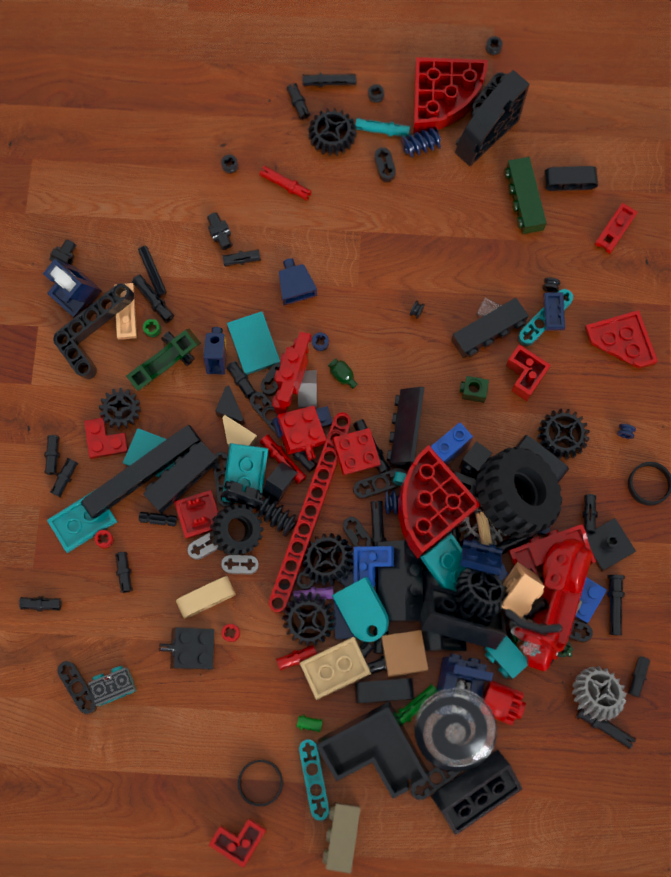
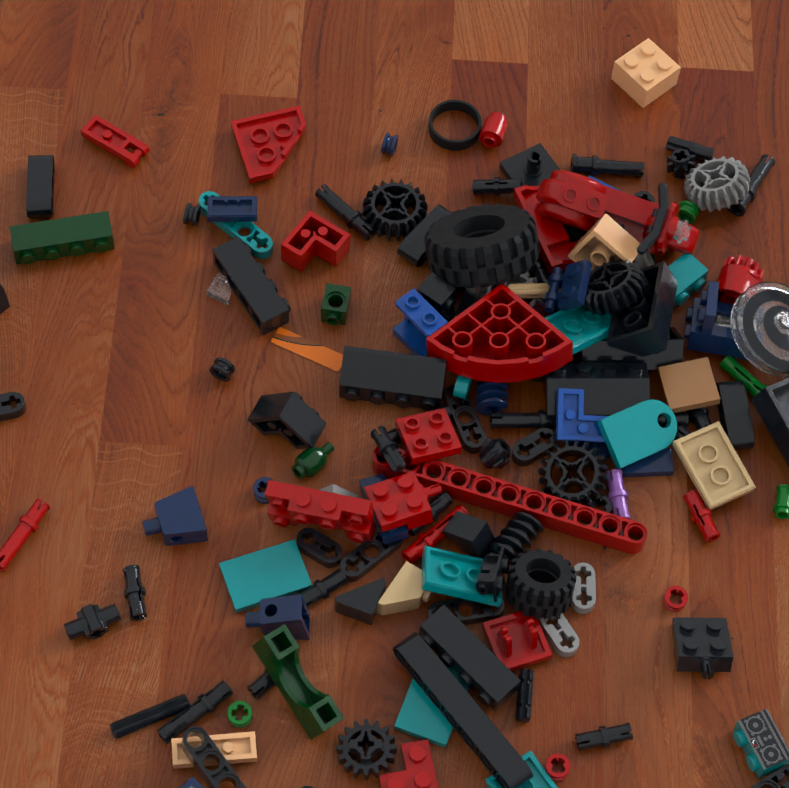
camera: 95 degrees left, 15 degrees down
tan beam [176,576,236,619] -> none
black gear [282,592,336,647] -> none
none -> black brick [247,392,327,449]
none -> orange sticker [271,327,343,372]
none -> black pin [315,184,376,241]
none -> black axle [370,426,406,473]
none -> red brick [479,112,508,148]
none -> black gear [479,437,511,470]
none -> black gear [667,149,696,179]
none -> green bush [677,201,699,224]

